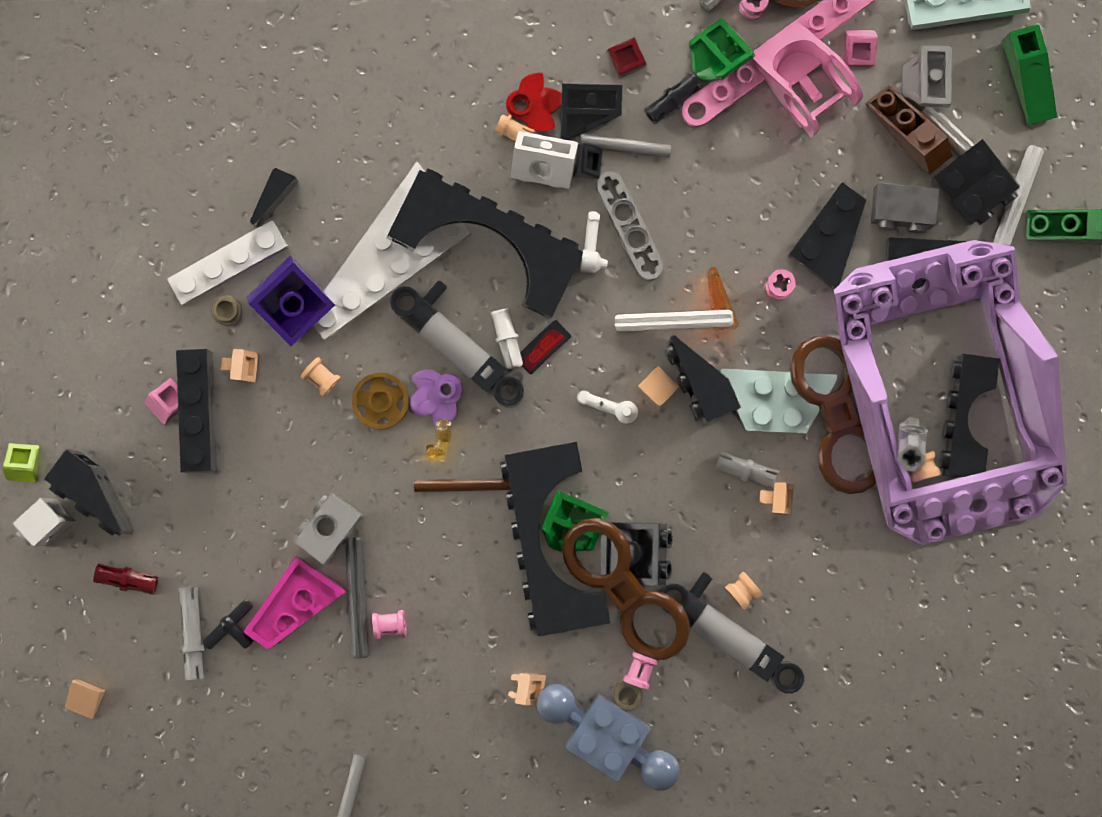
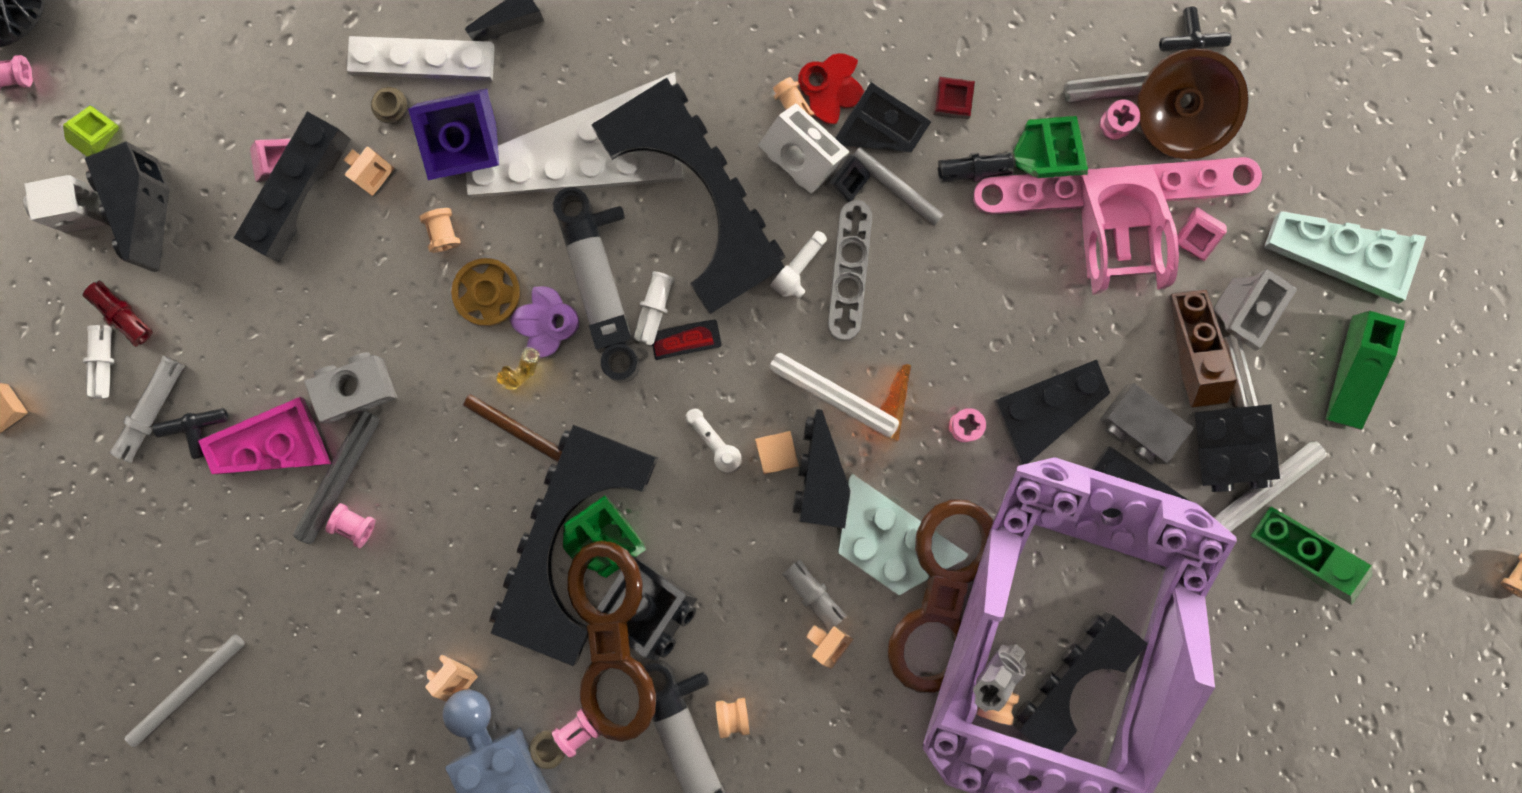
camera: 30 degrees right, 0 degrees up
none -> white axle [83,325,114,399]

